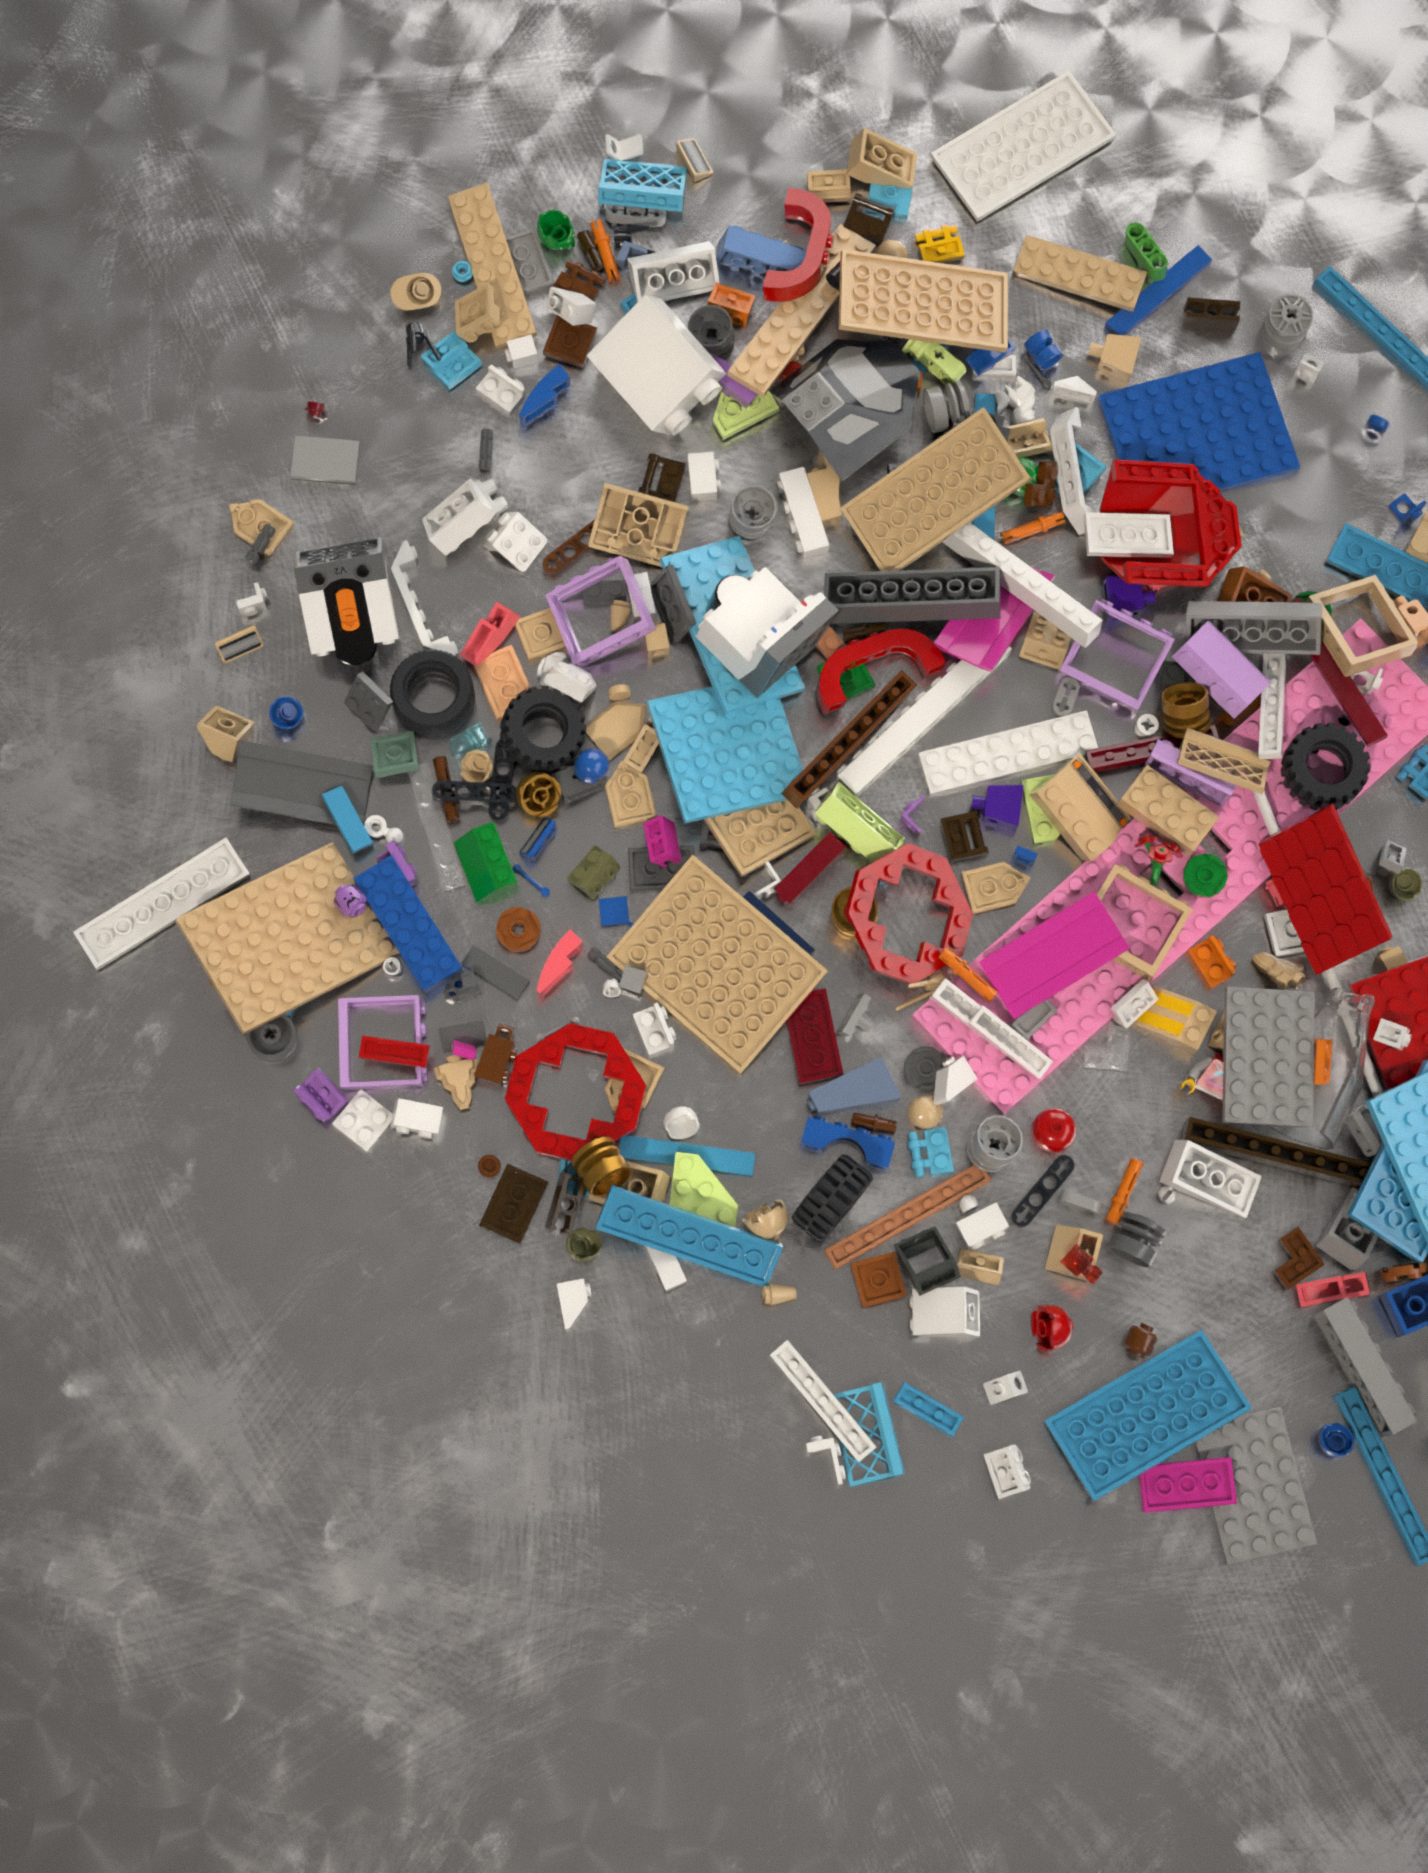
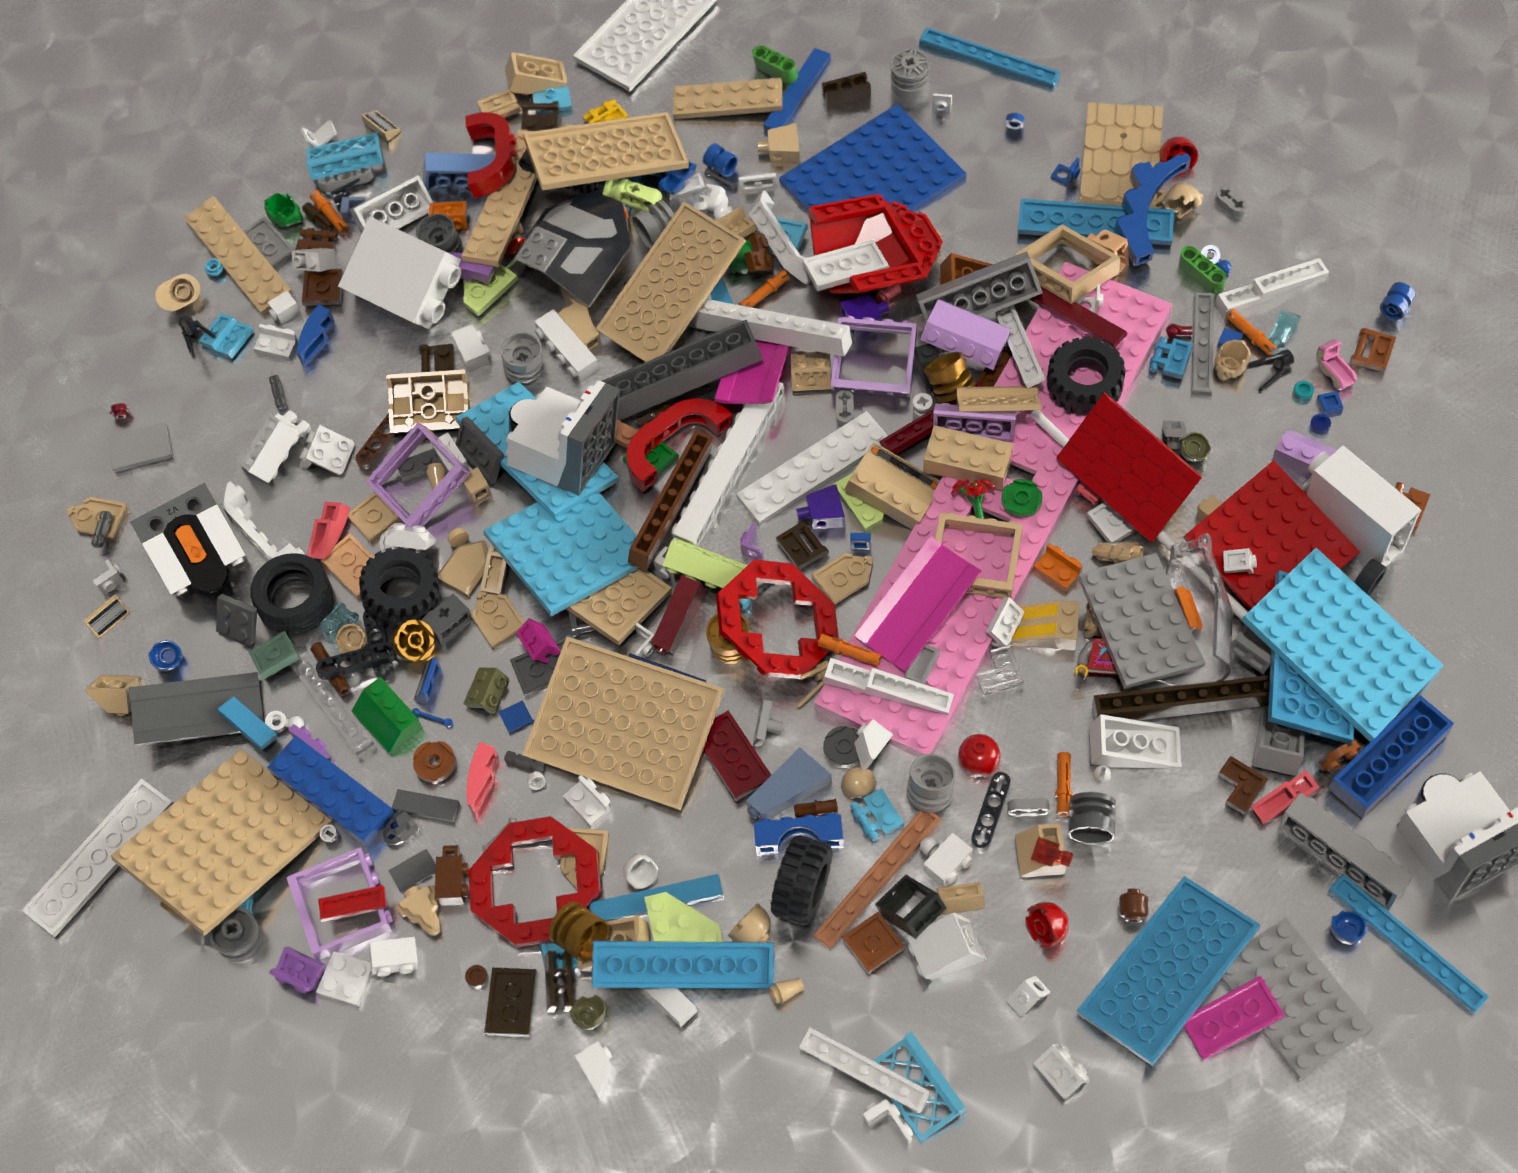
camera: 10 degrees left, 15 degrees down
medium lavender head [333,884,367,918] -> none
dark pink tile [451,1040,476,1060] -> none
tan plate [455,283,500,342] -> none
blue hair [574,748,610,784] -> none
light grey tile [619,965,648,994] -> none
dark azure tile [893,1382,964,1437] -> none

